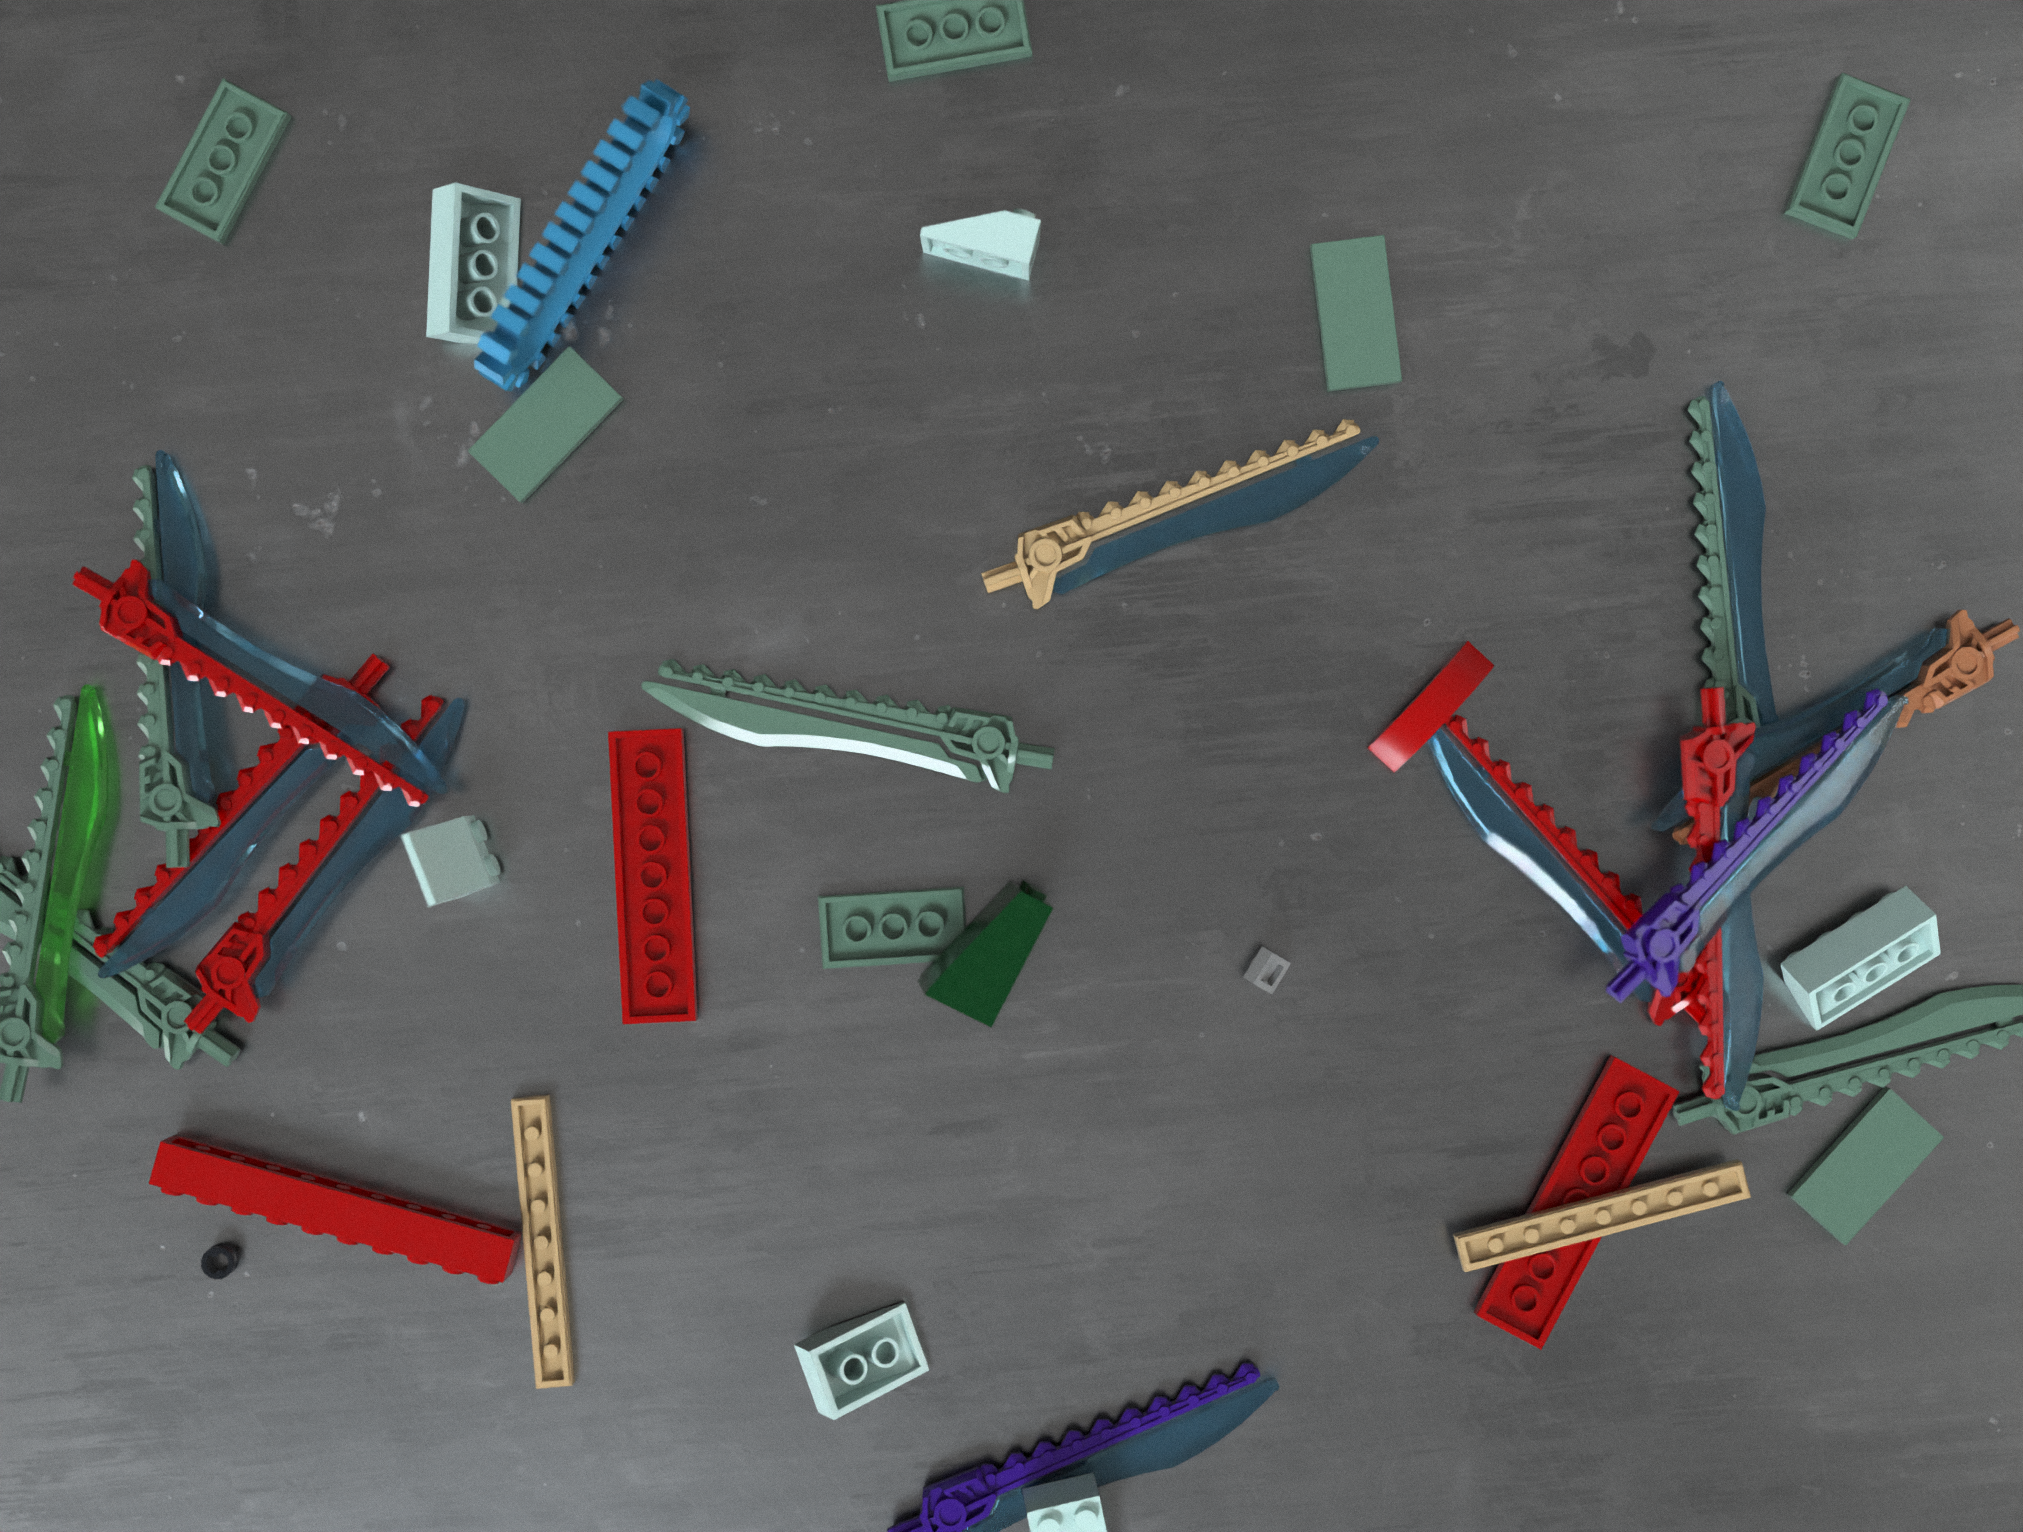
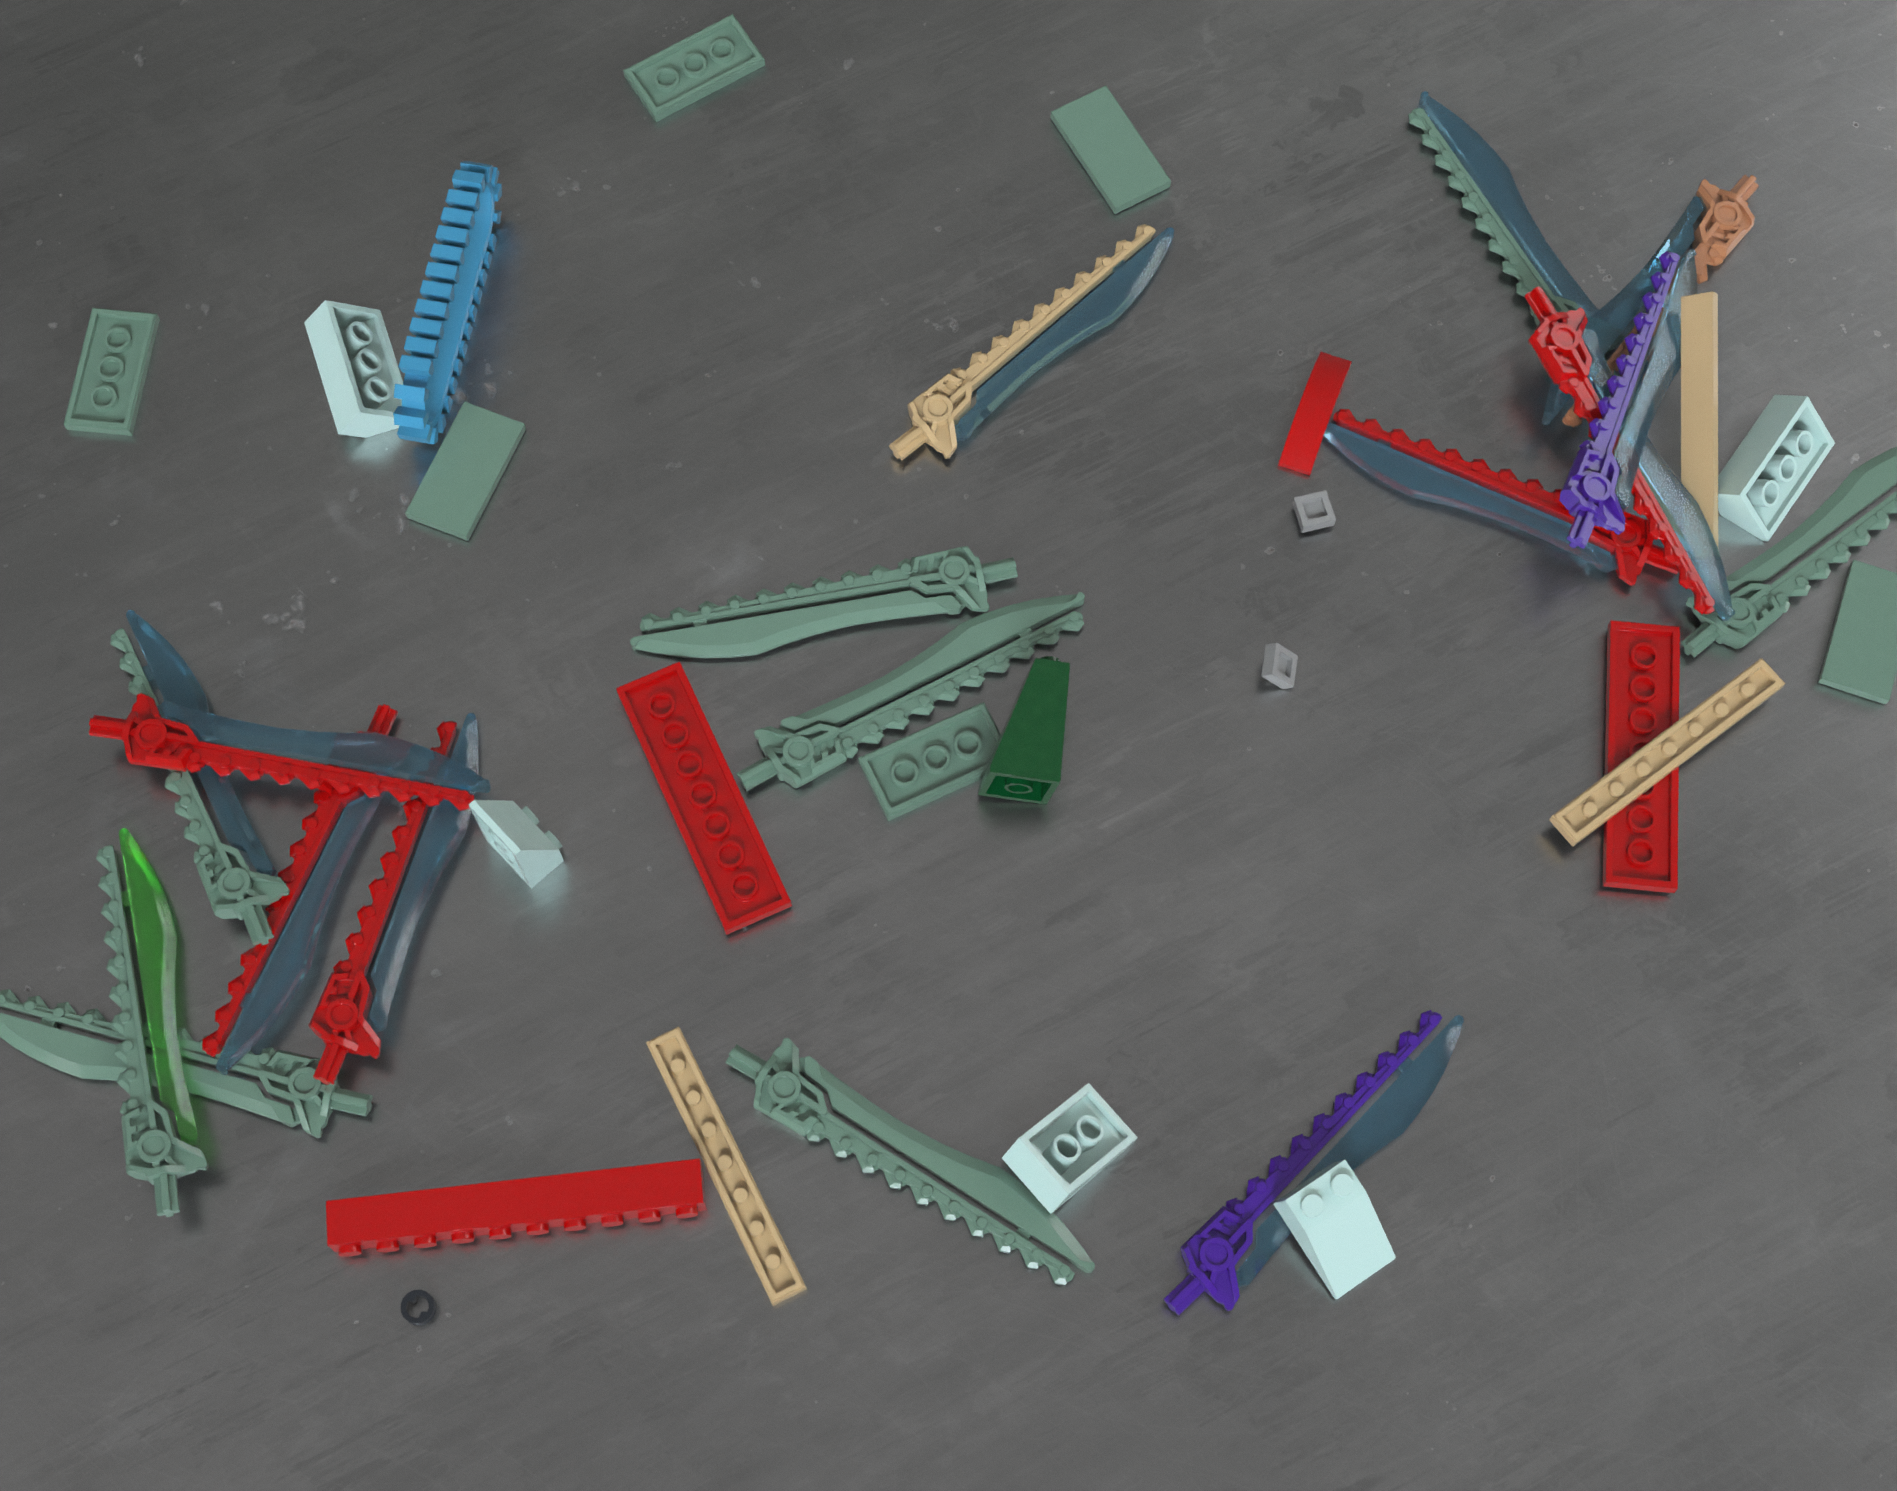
camera: 25 degrees left, 20 degrees down
light aqua slope [920,209,1041,281] -> none
none -> sand green piece [726,1038,1095,1285]
none -> sand green piece [736,592,1085,791]
none -> light grey plate [1292,490,1336,533]
none -> tan tile [1681,291,1718,562]

